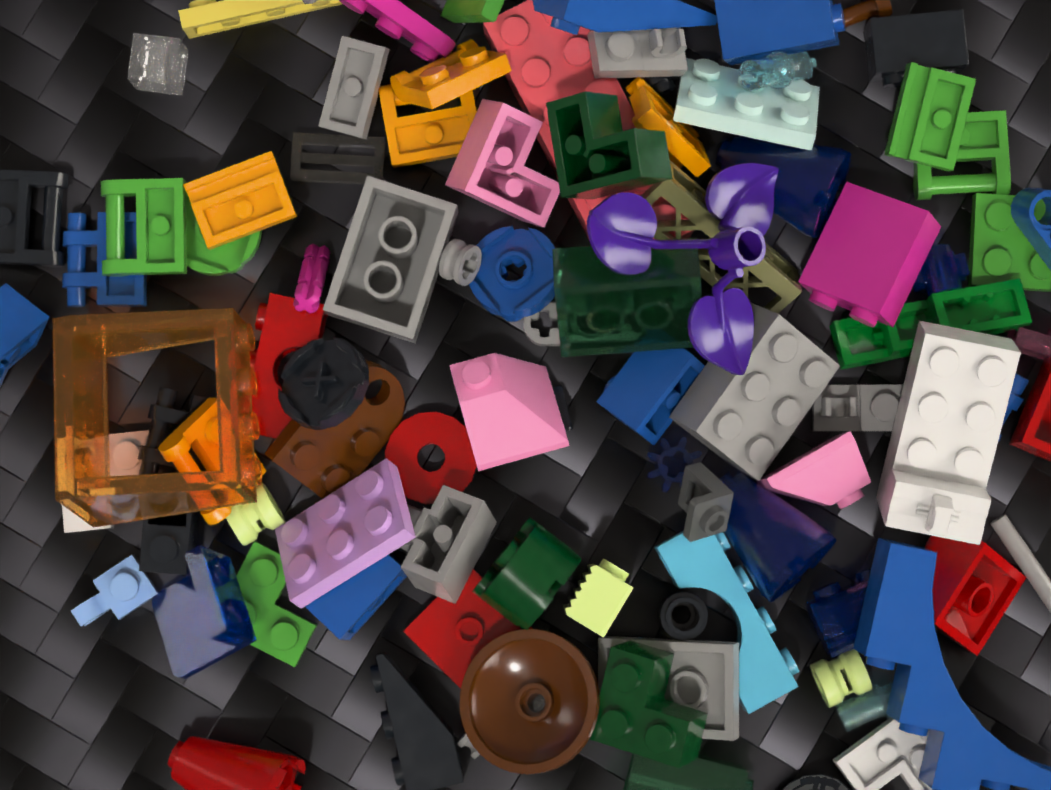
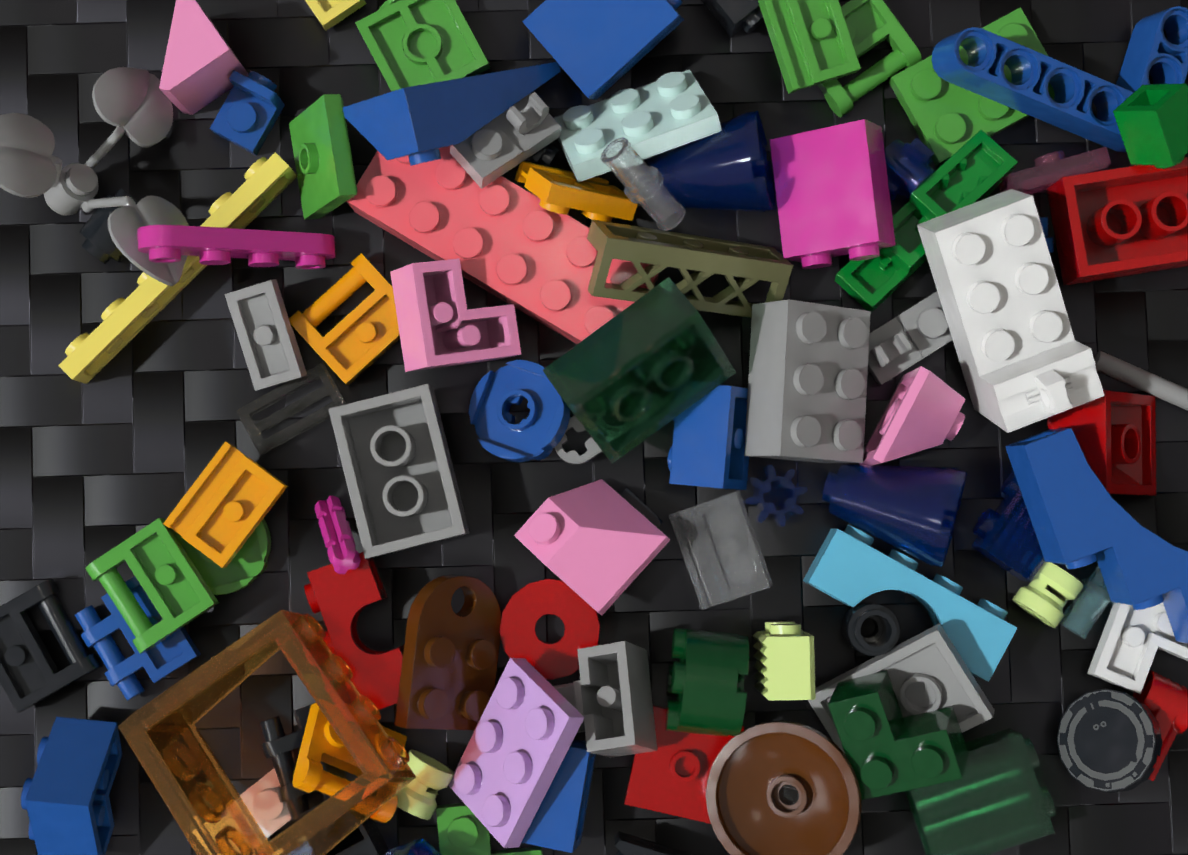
camera: 30 degrees left, 0 degrees up
clear brick [127,33,188,95] -> none
black tile [278,337,369,430] -> none
light orange plate [390,39,512,109] -> none
light grey bush [439,239,482,286] -> none
dark green brick [546,91,673,199] -> none
dark purple plant [587,163,779,375] -> none
dark grey bracket [678,462,734,542] -> none
clear light blue axle [739,51,817,91] -> none
none -> clear pin [601,137,686,231]
none -> clear plate [668,490,773,610]

